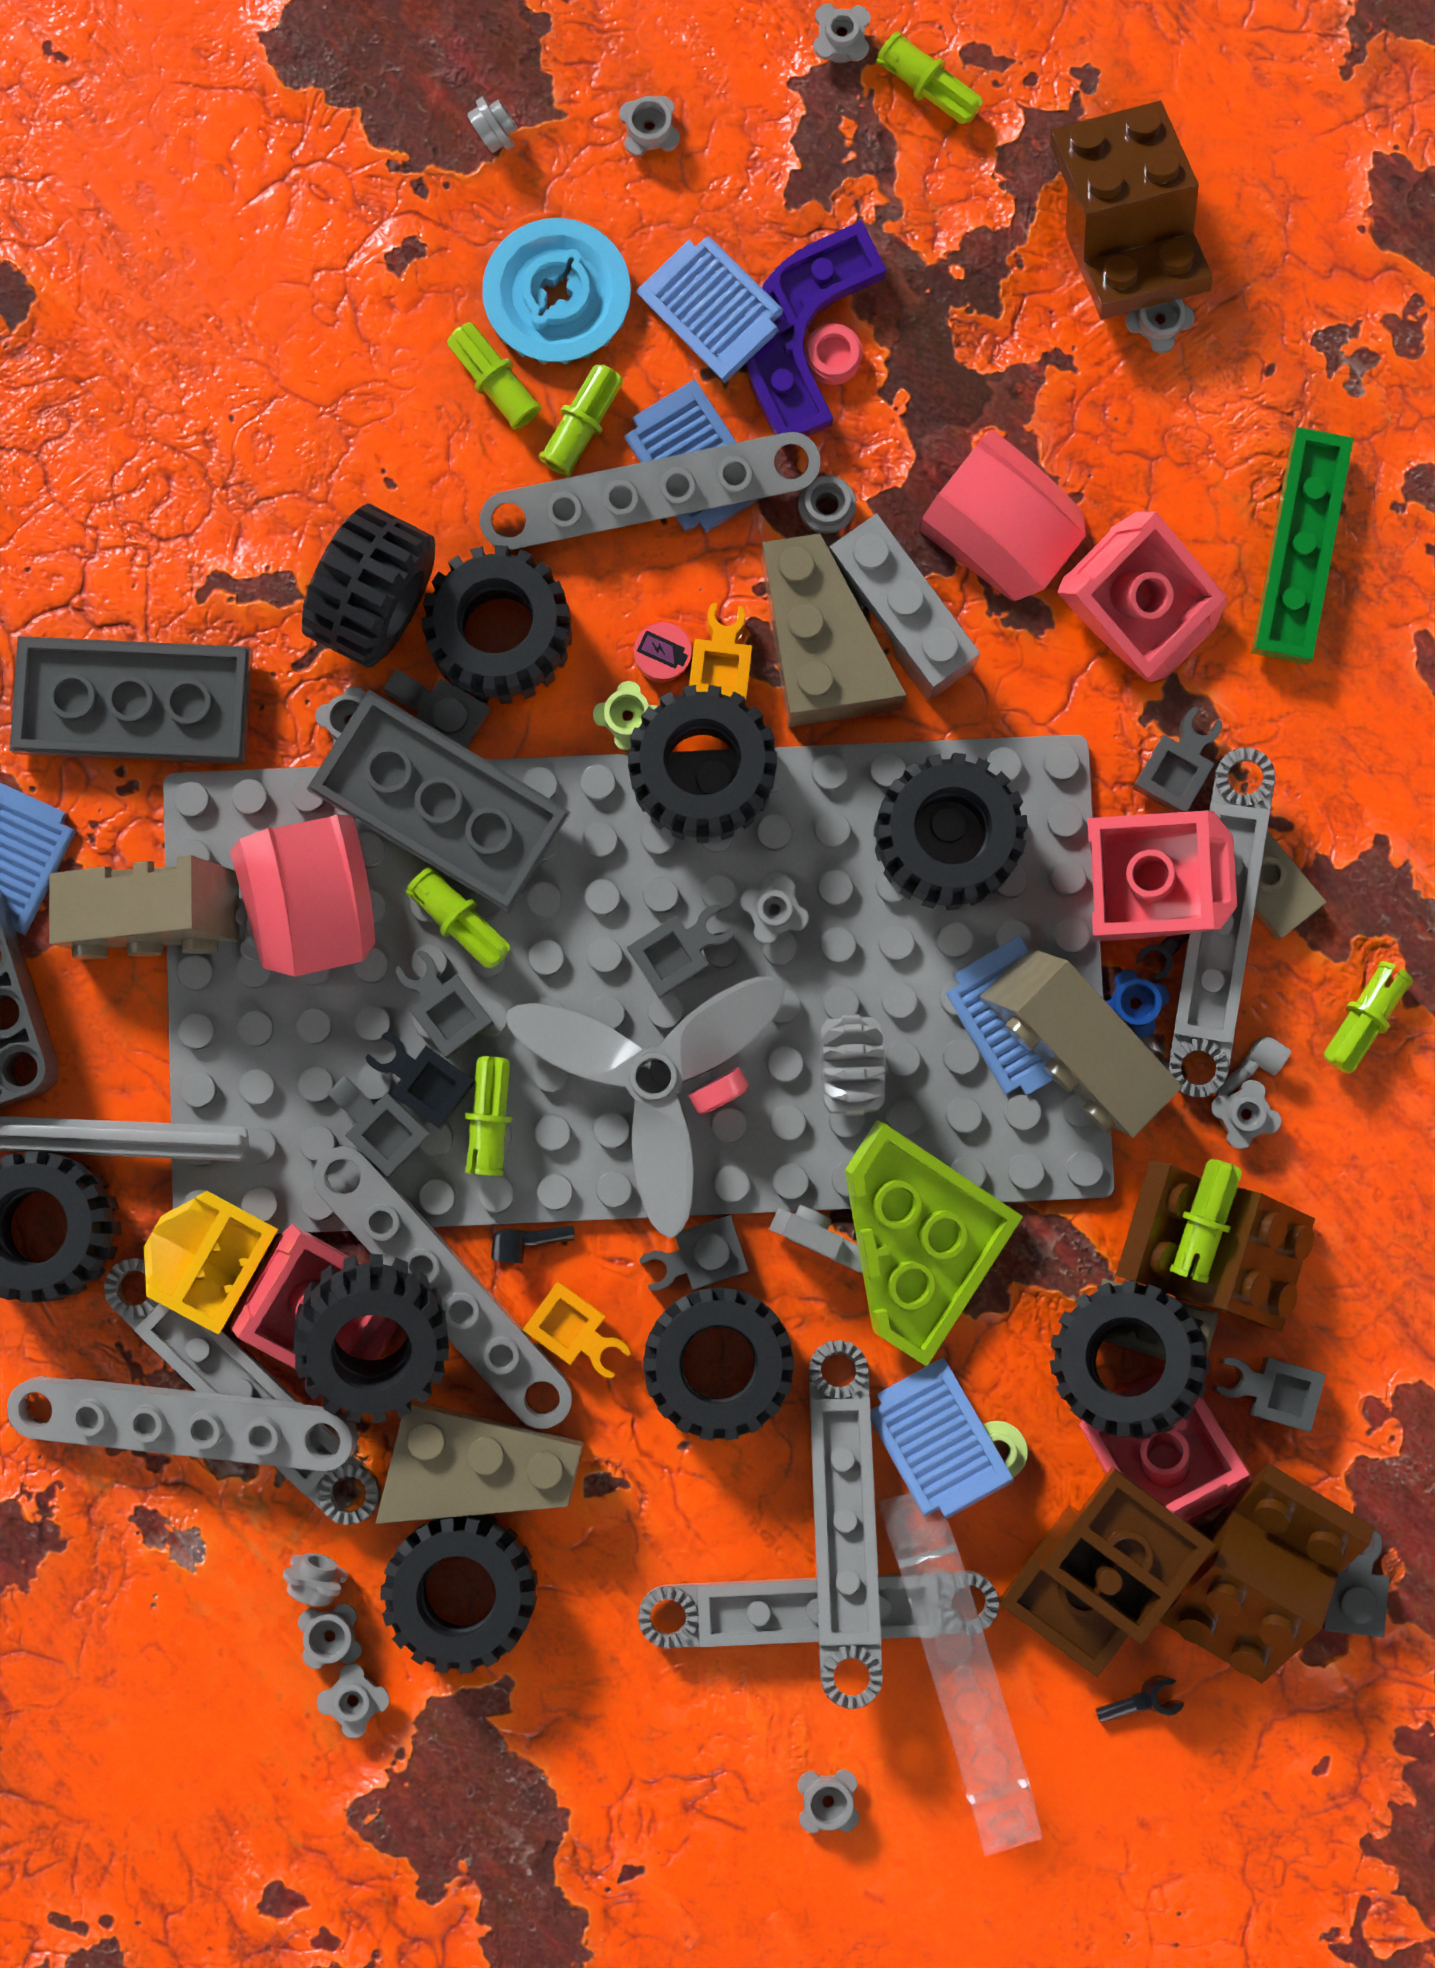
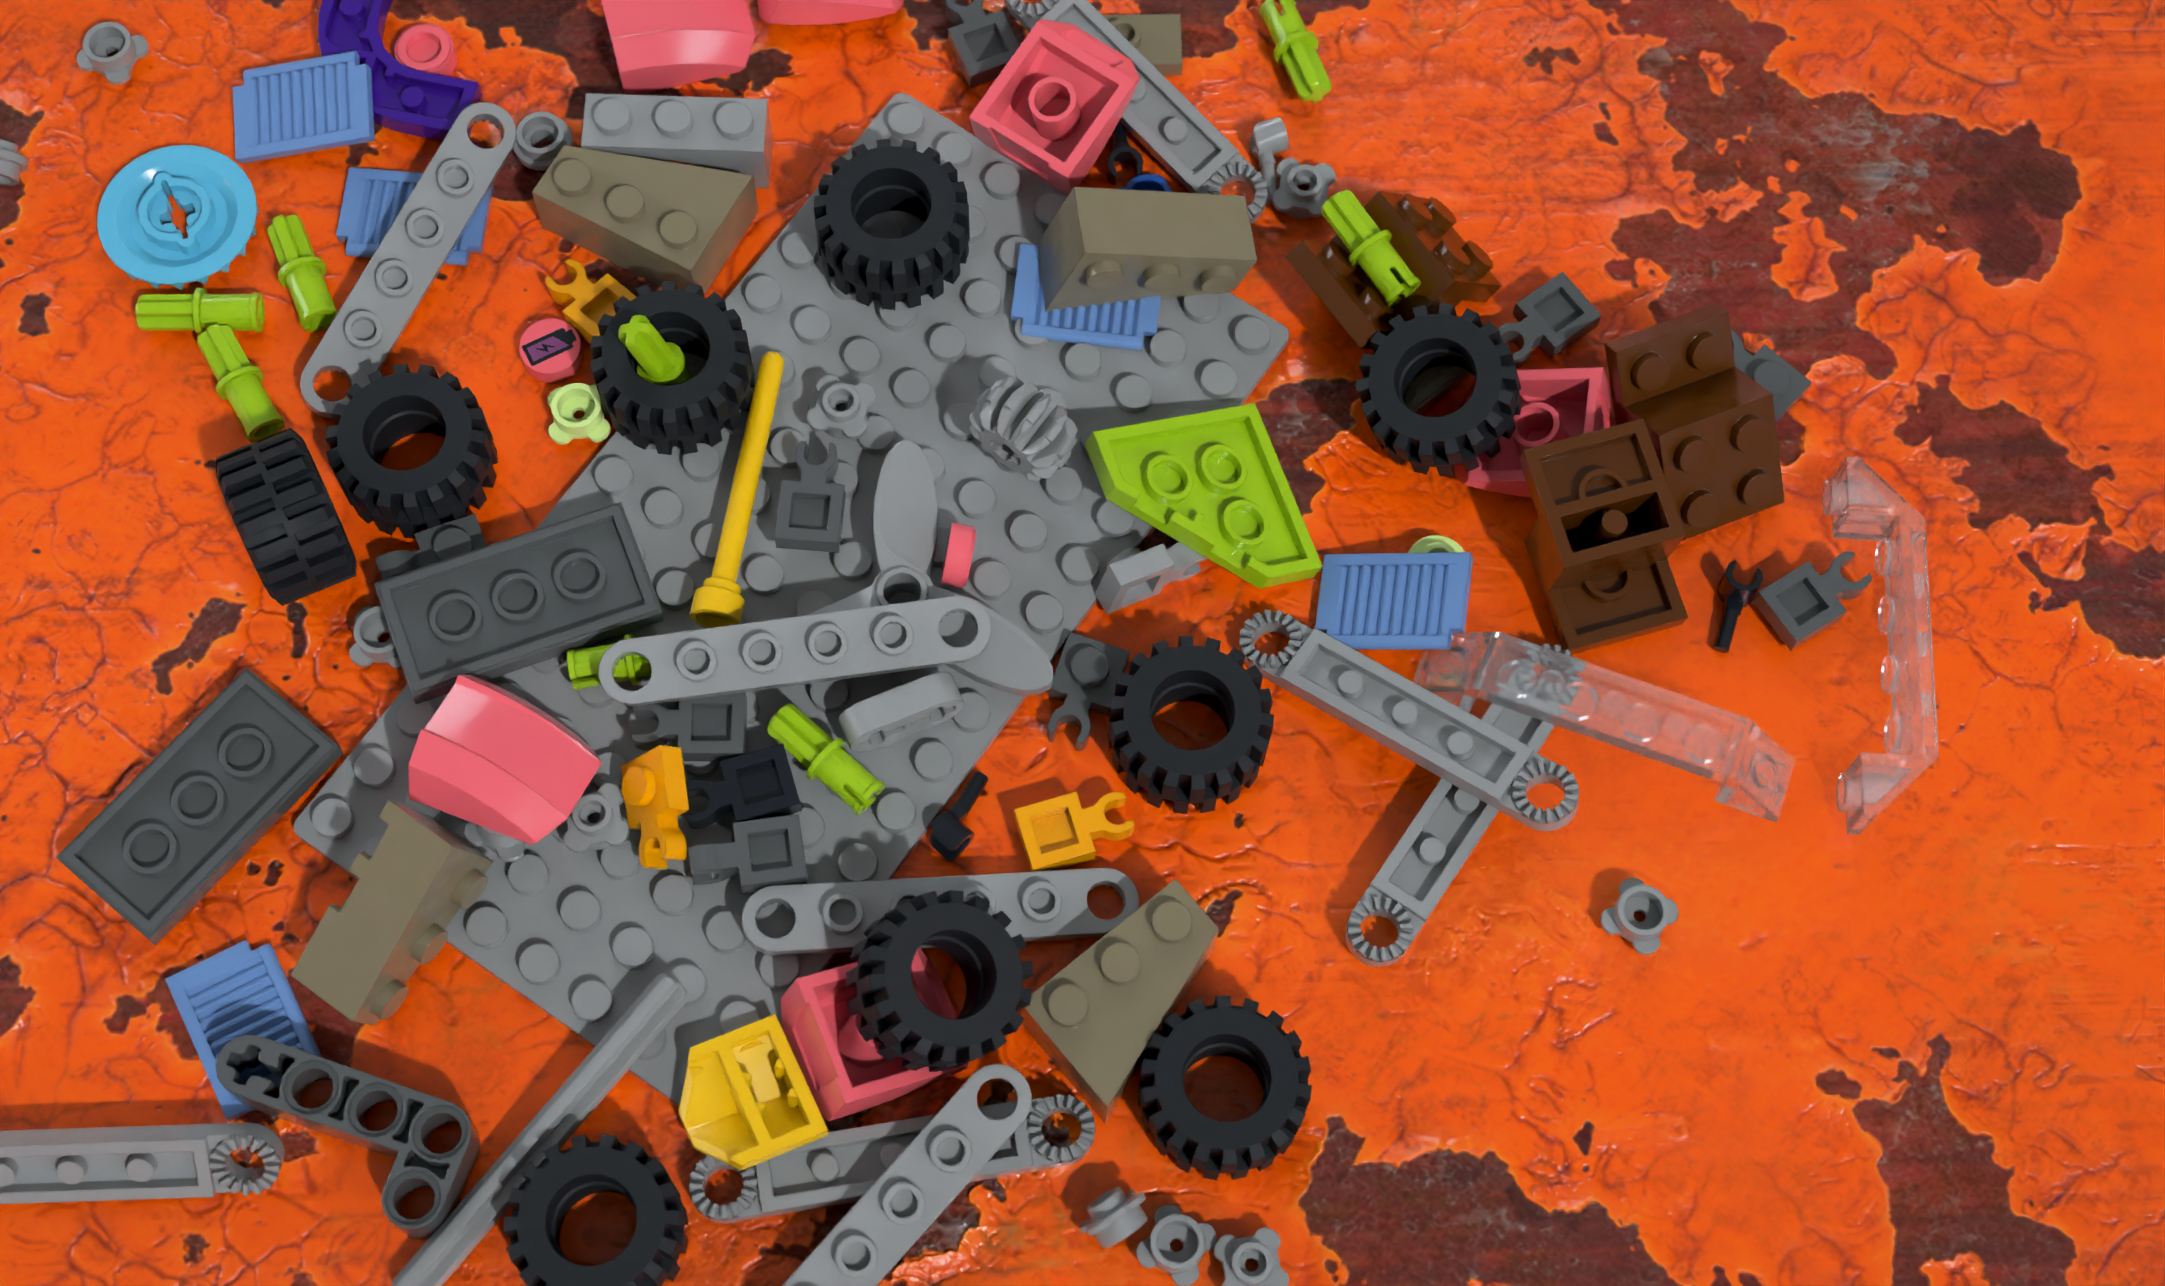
camera: 55 degrees left, 15 degrees down
none -> lime axle [197,324,285,442]
none -> light grey plate [563,783,630,853]
none -> light grey plate [599,596,991,706]
none -> lime axle [618,315,695,386]
none -> light orange plate [621,745,689,869]
none -> yellow piece [689,351,785,628]
none -> light grey beam [838,672,965,752]
none -> dark grey plate [1753,551,1872,651]
none -> clear slope [1822,456,1939,834]

